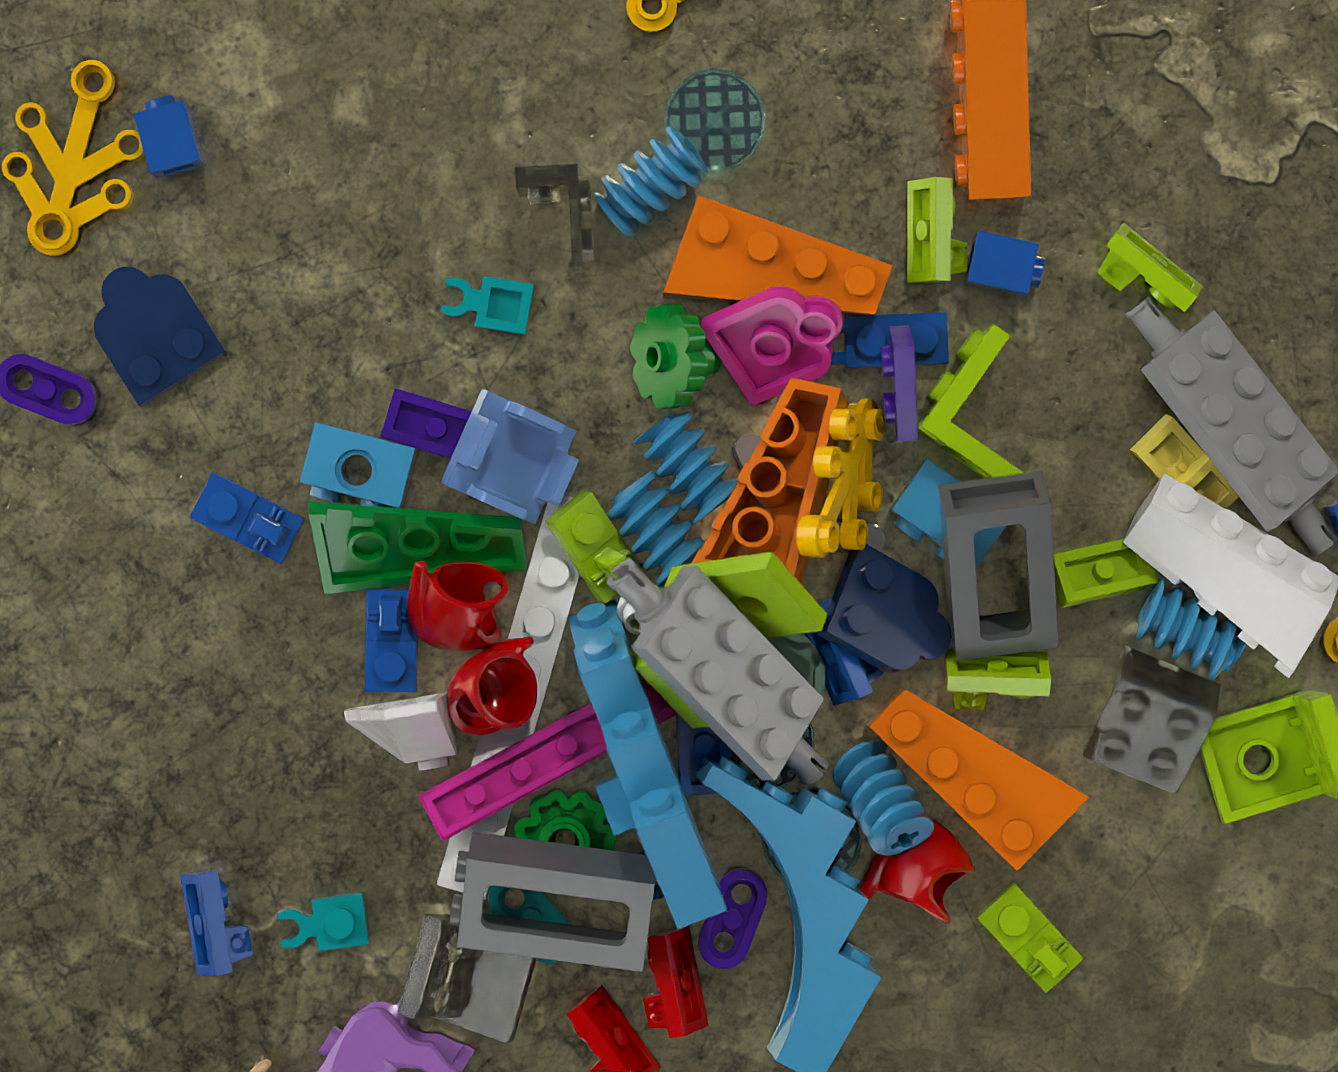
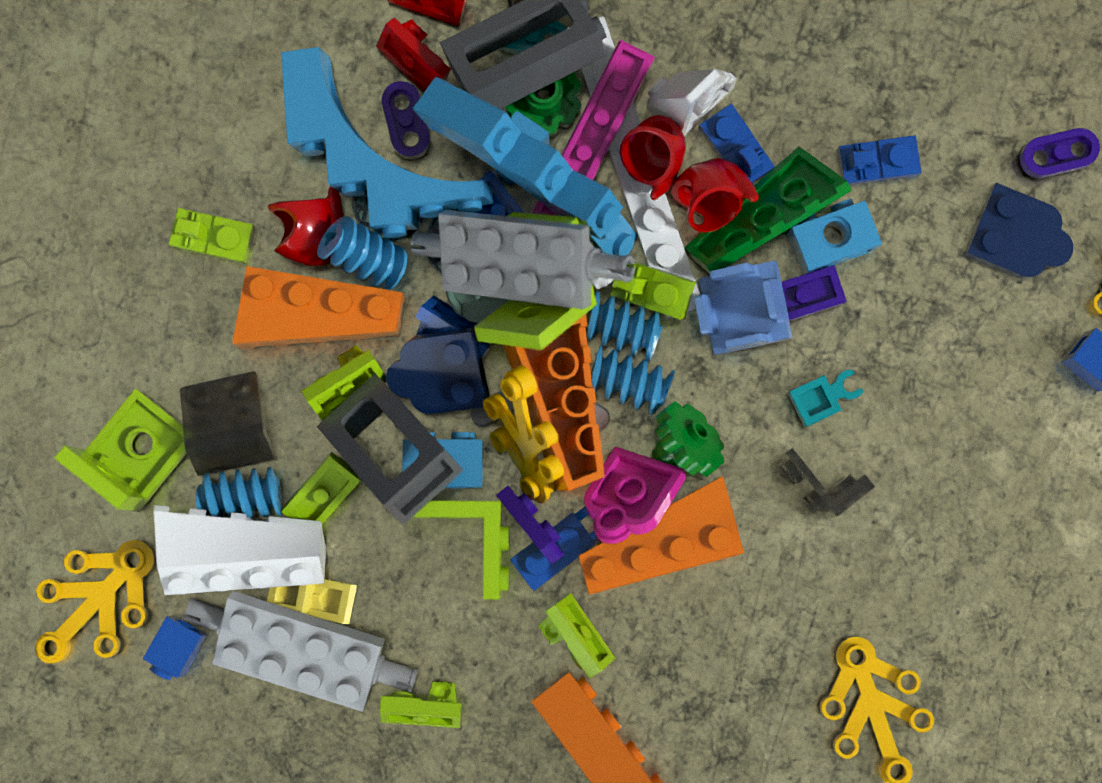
camera: 145 degrees right, 5 degrees down
dark azure piece [594,125,708,236] -> none
clear light blue tile [664,68,766,172] -> none
blue brick [964,231,1045,298] -> none

